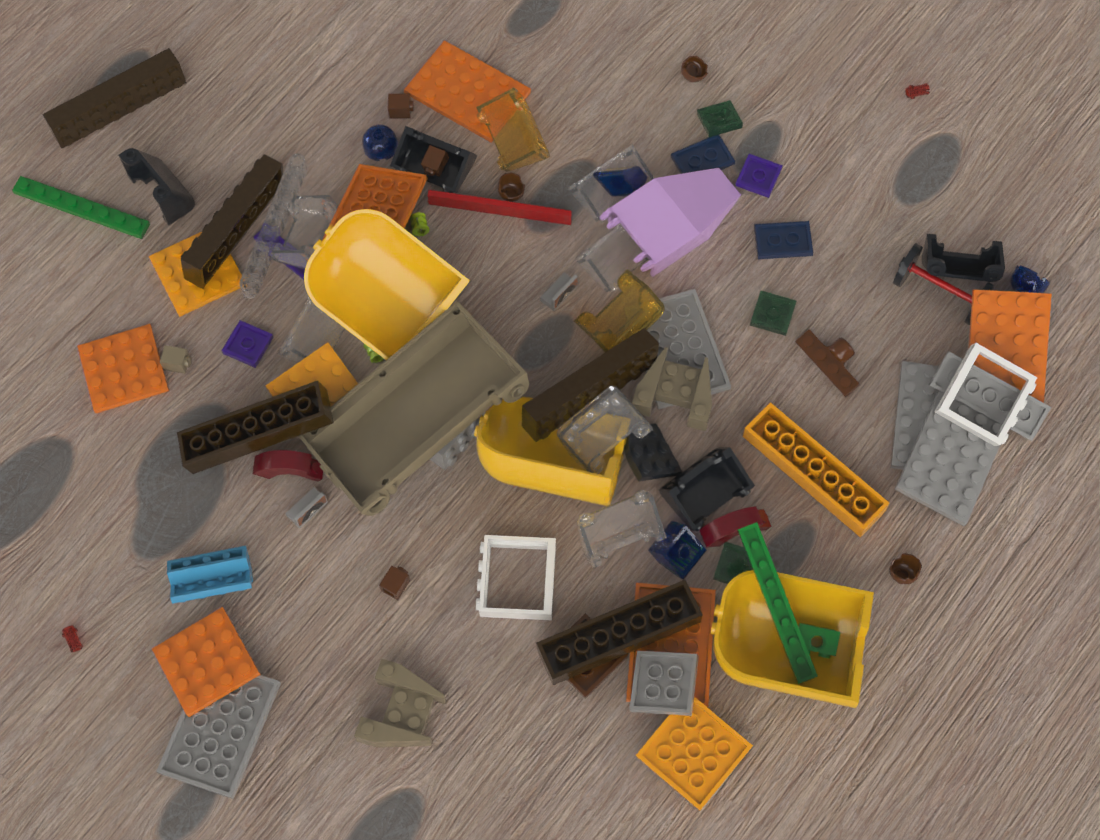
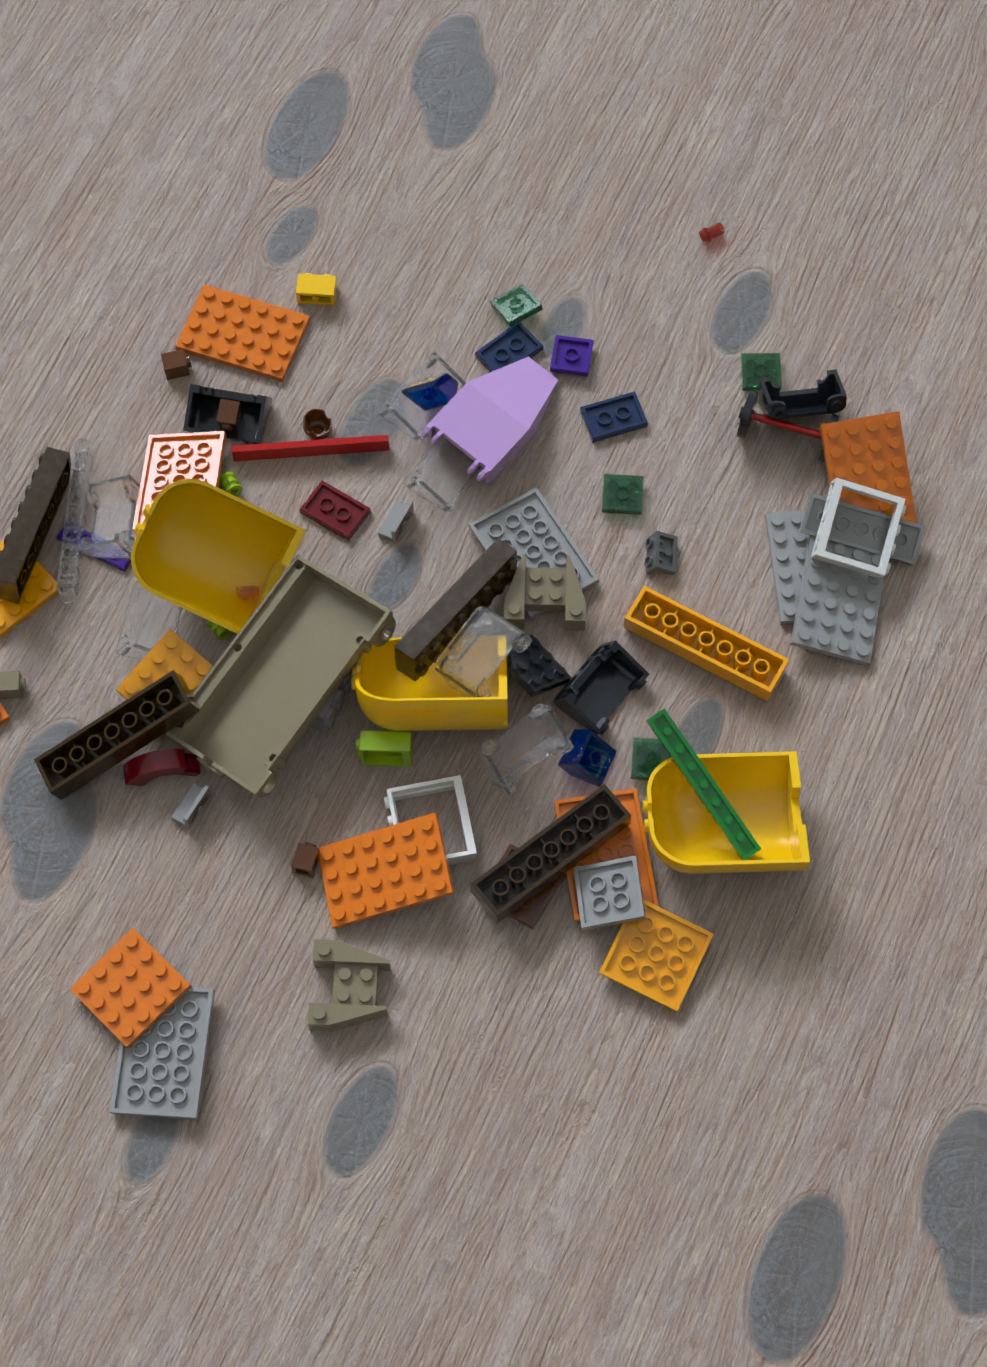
camera: 15 degrees left, 0 degrees up
dark azure brick [167,546,253,604] -> none
dark purple plate [221,320,274,368] -> none
clear blue cylinder [362,124,398,161] -> none
clear yellow windscreen [476,88,550,172] -> none
clear yellow windscreen [574,269,665,353] -> none
reddish brown hair [681,56,708,83] -> none
dark red arch [699,506,772,548] -> none
reddish brown plate [795,329,860,397] -> none
green brick [798,623,840,659] -> none
reddish brown hair [889,553,922,584] -> none
clear blue cylinder [1010,265,1050,293] -> none
none -> clear orange plate [236,585,259,600]
none -> yellow brick [296,273,337,306]
none -> dark red tile [299,480,371,541]
none -> orange plate [318,812,455,929]
none -> lime window [356,731,413,767]
none -> dark grey bracket [644,531,678,575]
none -> clear green plate [741,353,782,391]

